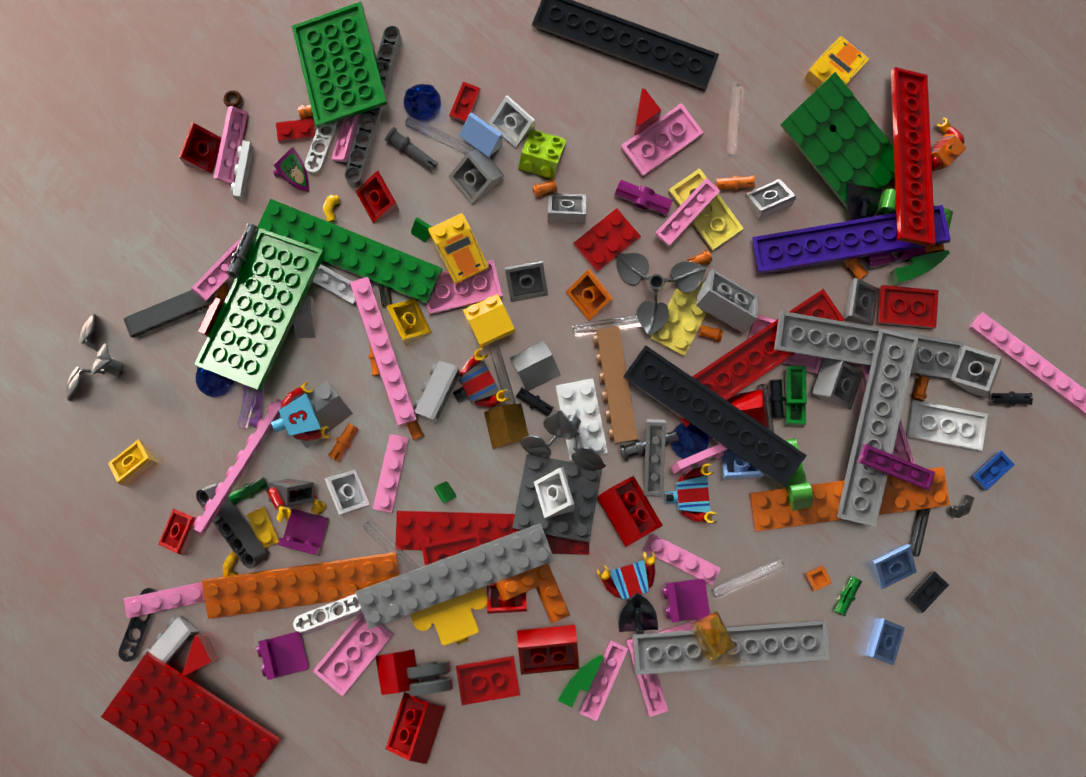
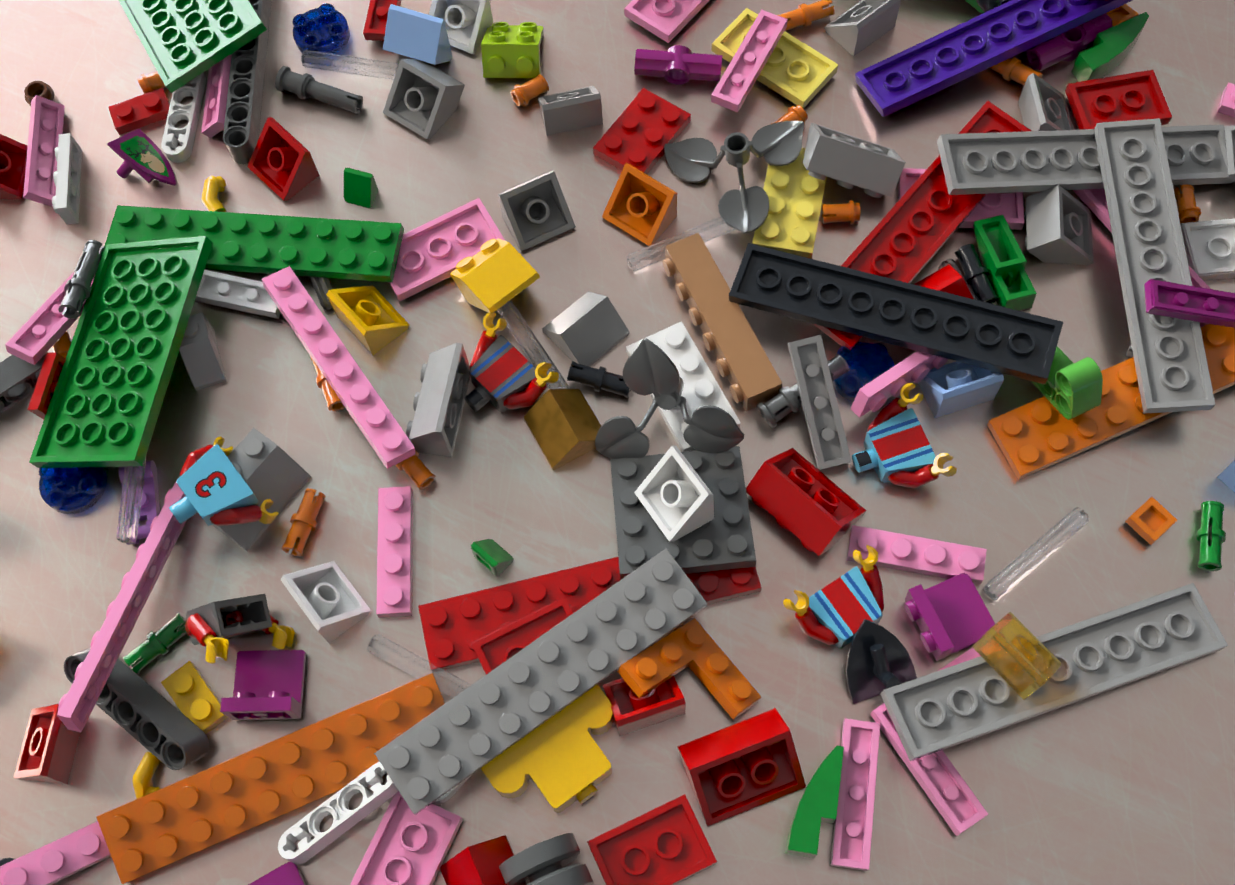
camera: 10 degrees left, 15 degrees down
yellow slope [428,213,489,284] -> none

